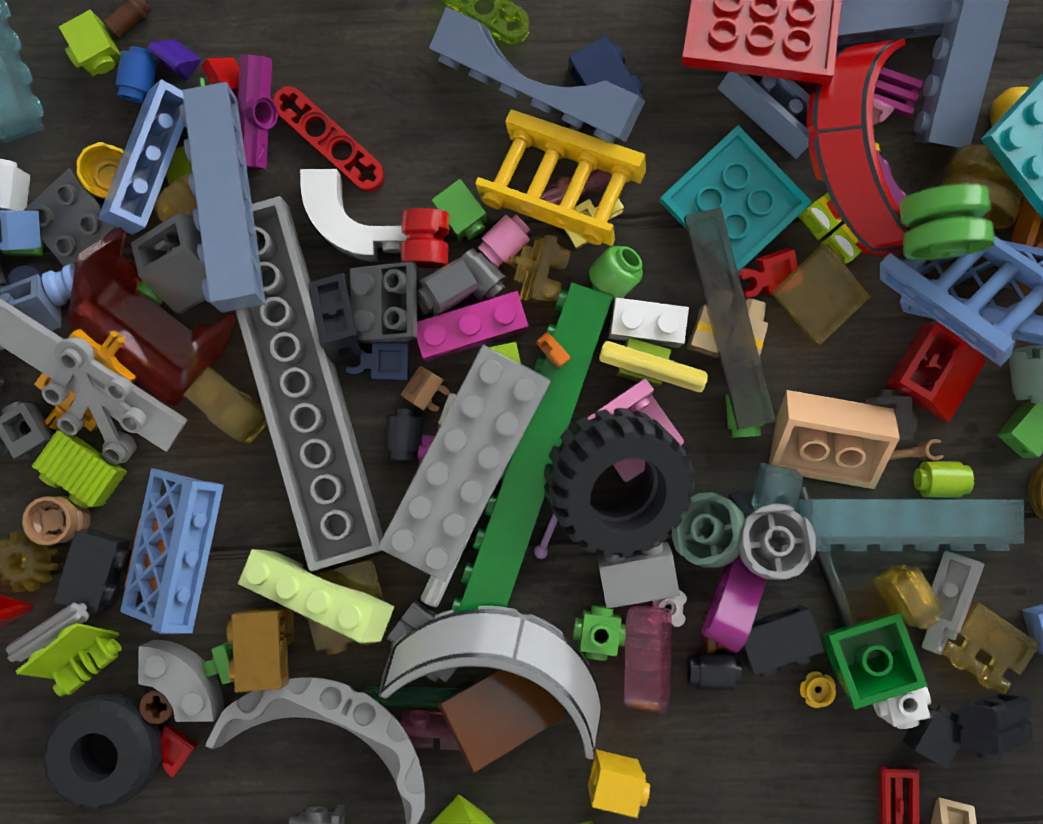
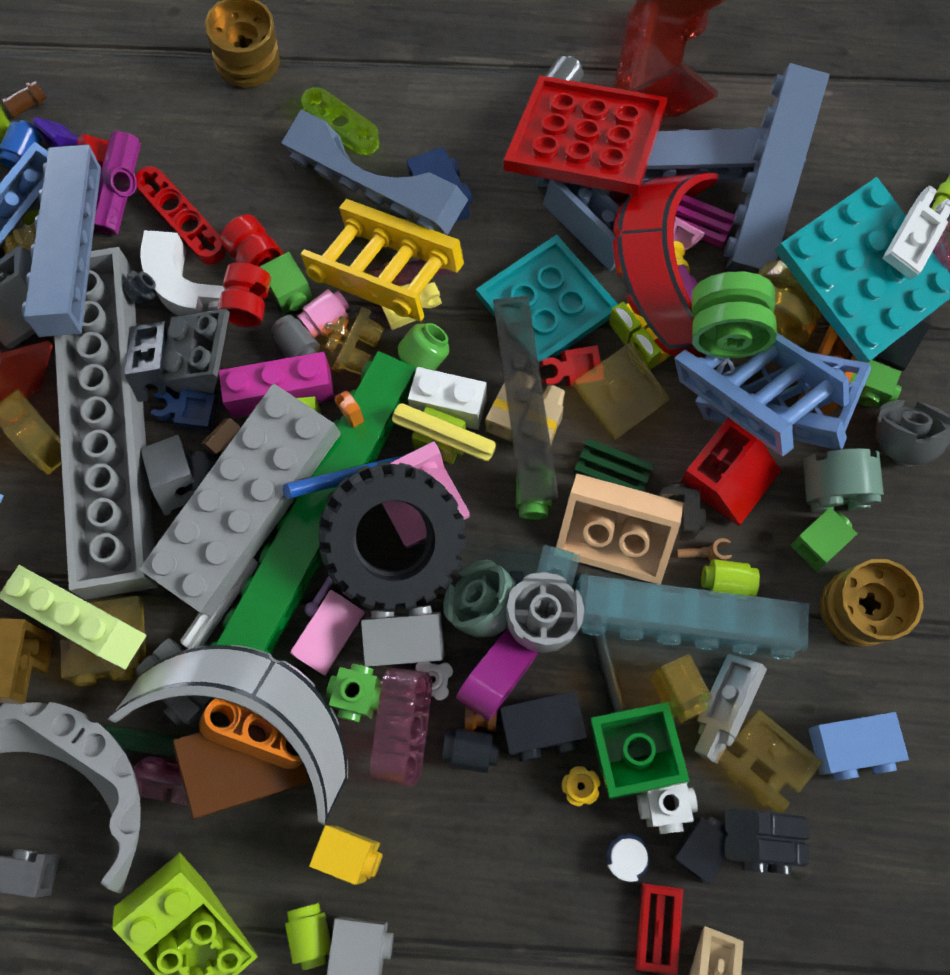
camera: 10 degrees right, 15 degrees down
dark grey brick [417,258,478,318] -> none
none -> black plate [123,271,156,304]
none -> dark grey hinge [140,435,195,516]
none -> orange beam [199,698,303,769]
none -> red wheel [220,214,283,267]
none -> blue bar [283,454,407,499]
none -> bright pink slope [290,590,365,676]
none -> dark green tile [574,438,654,491]
none -> white piece [605,834,650,882]

